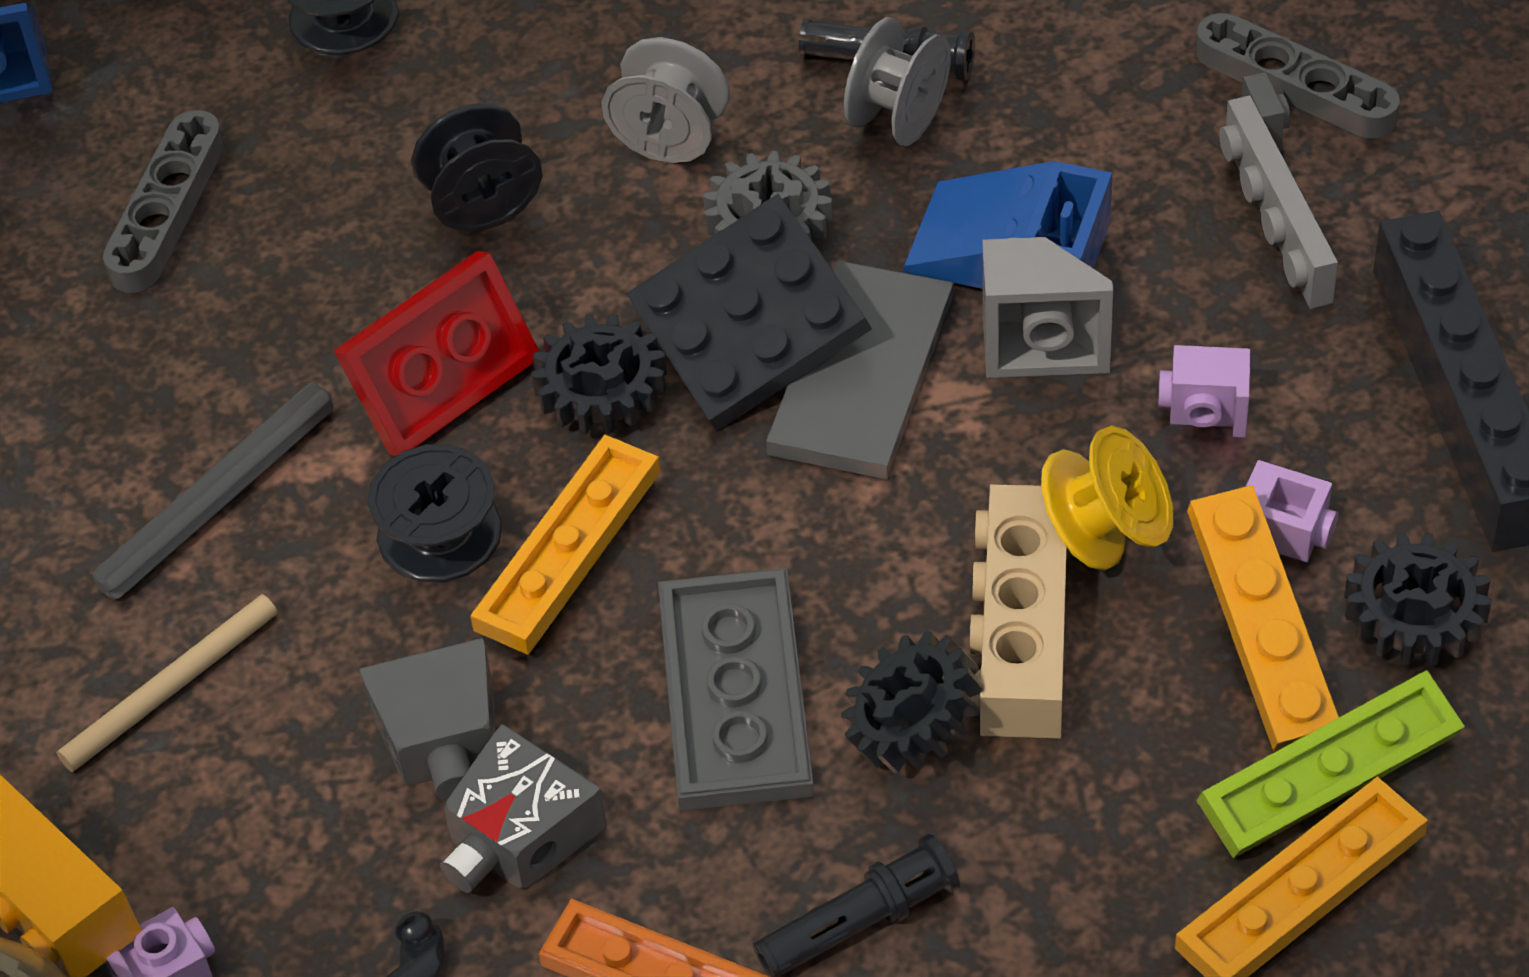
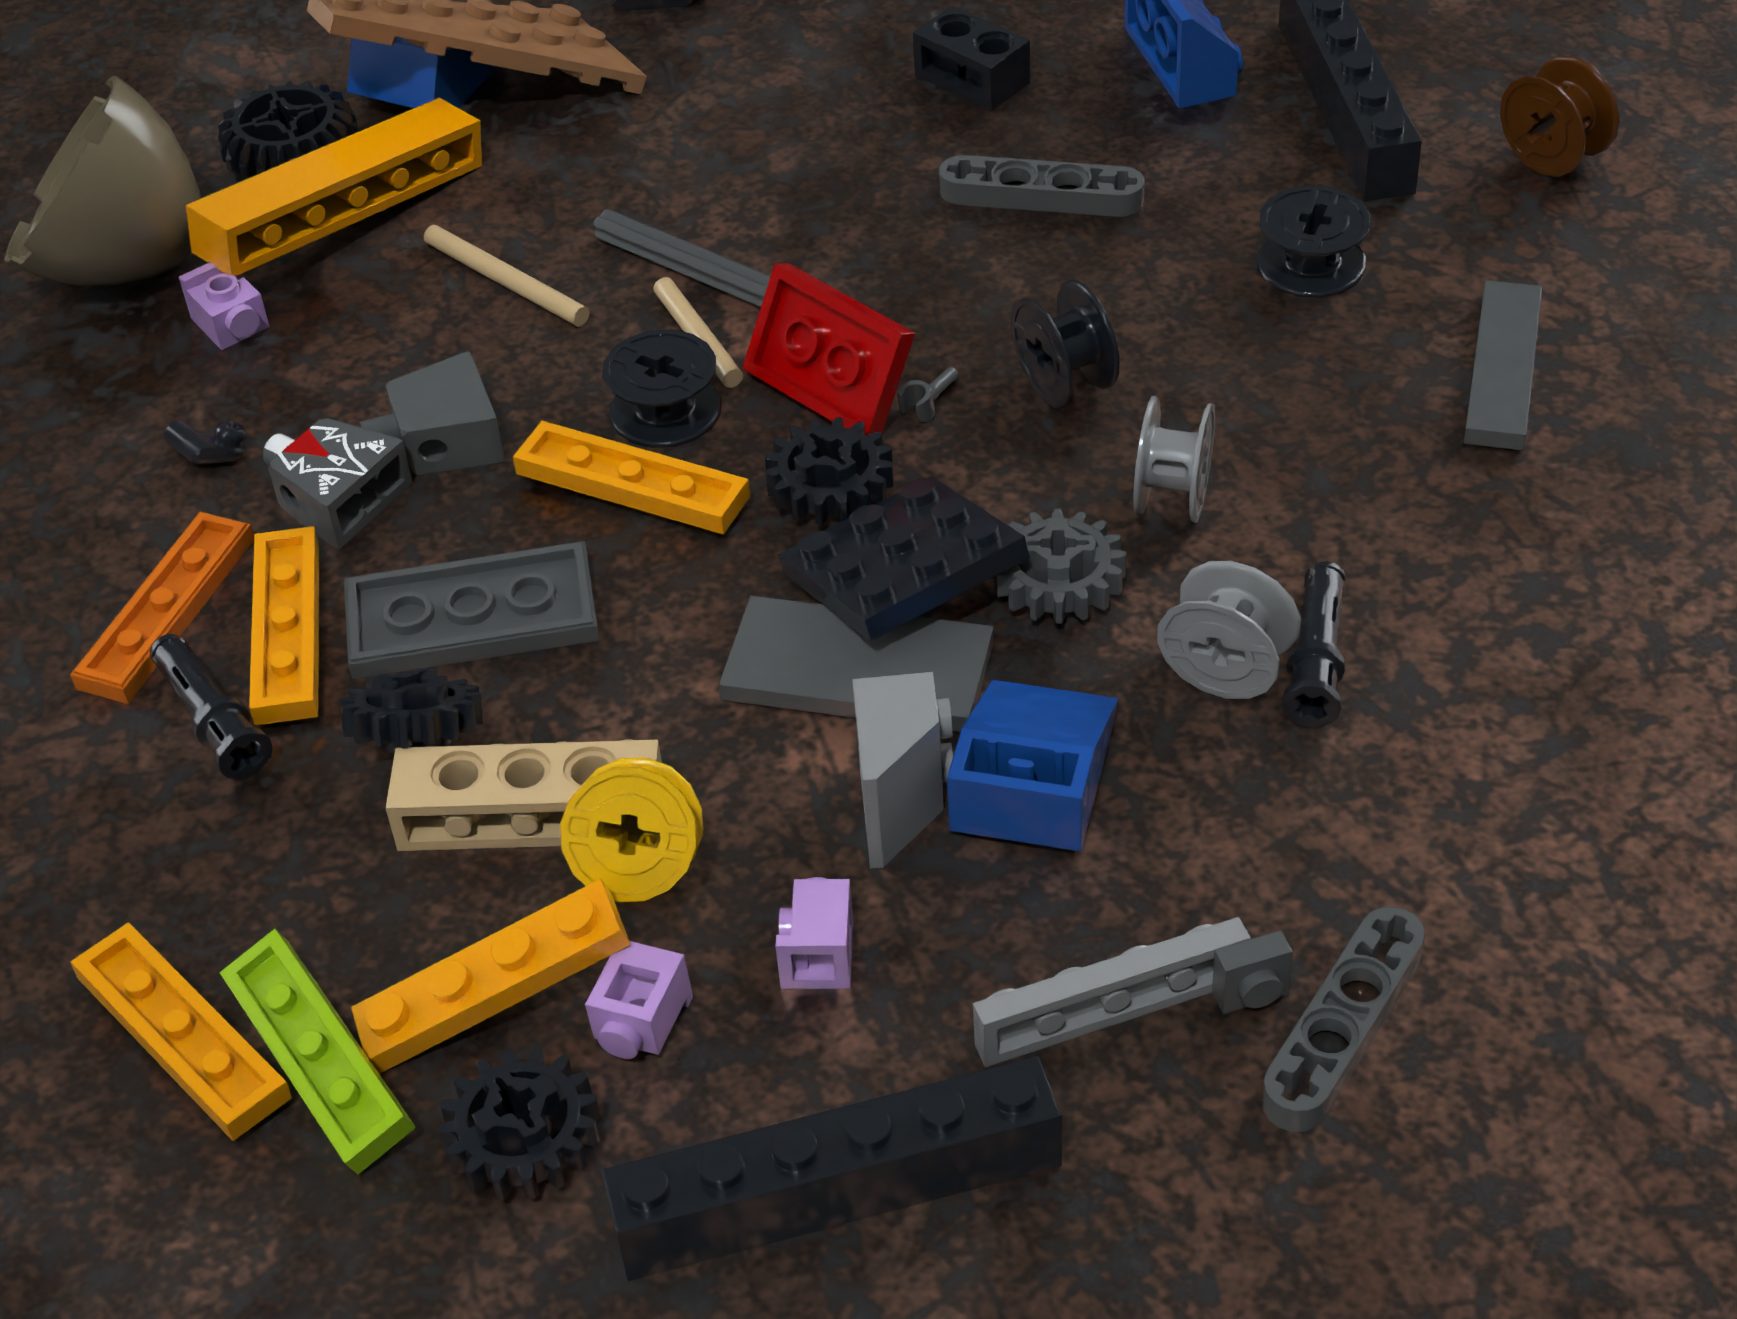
camera: 85 degrees right, 5 degrees down
none -> light orange plate [249,526,319,725]
none -> tan bar [653,277,743,388]

